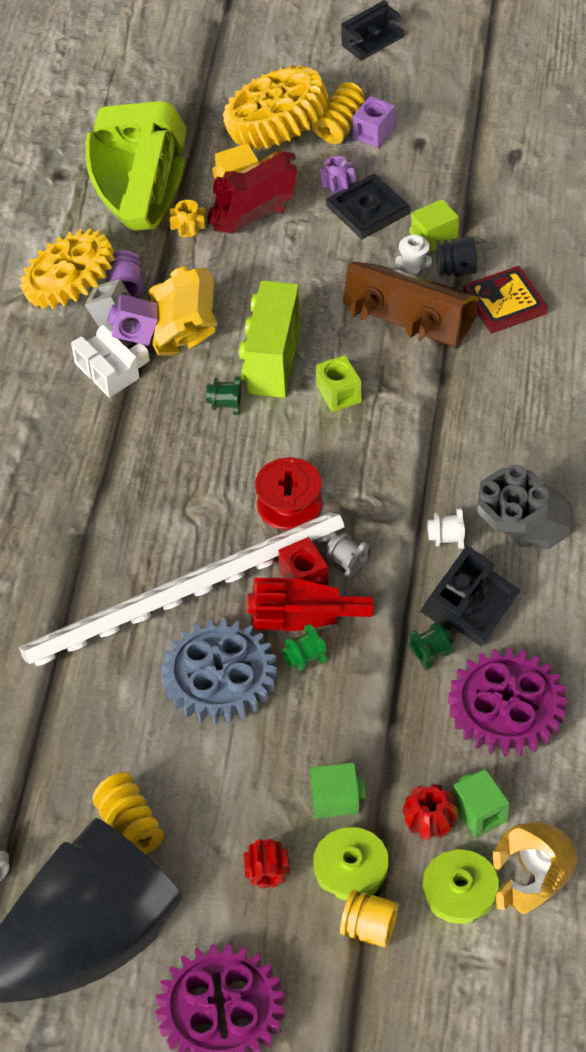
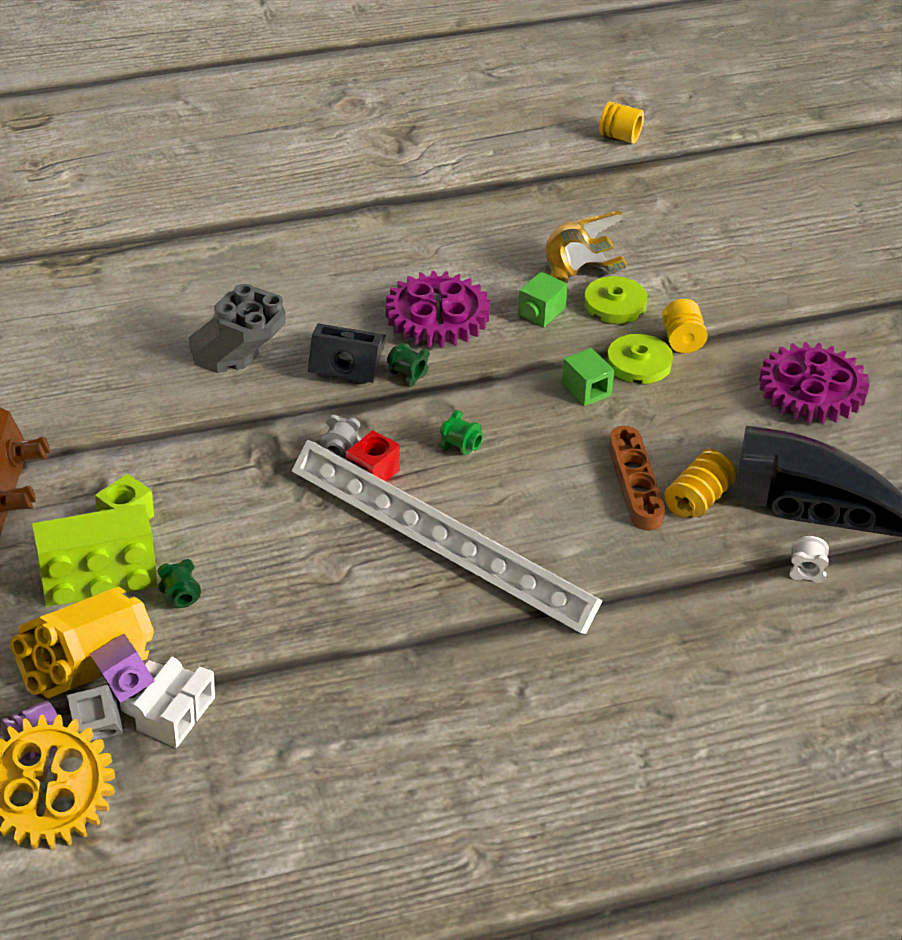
camera: 120 degrees left, 10 degrees down
sand blue gear [161,618,277,725] -> none
red gear [243,838,290,889] -> none
red piece [246,577,374,631] -> none
red piece [255,457,323,531] -> none
red piece [402,783,459,840] -> none
white brick [427,508,465,549] -> none
none -> dark orange beam [609,426,665,531]

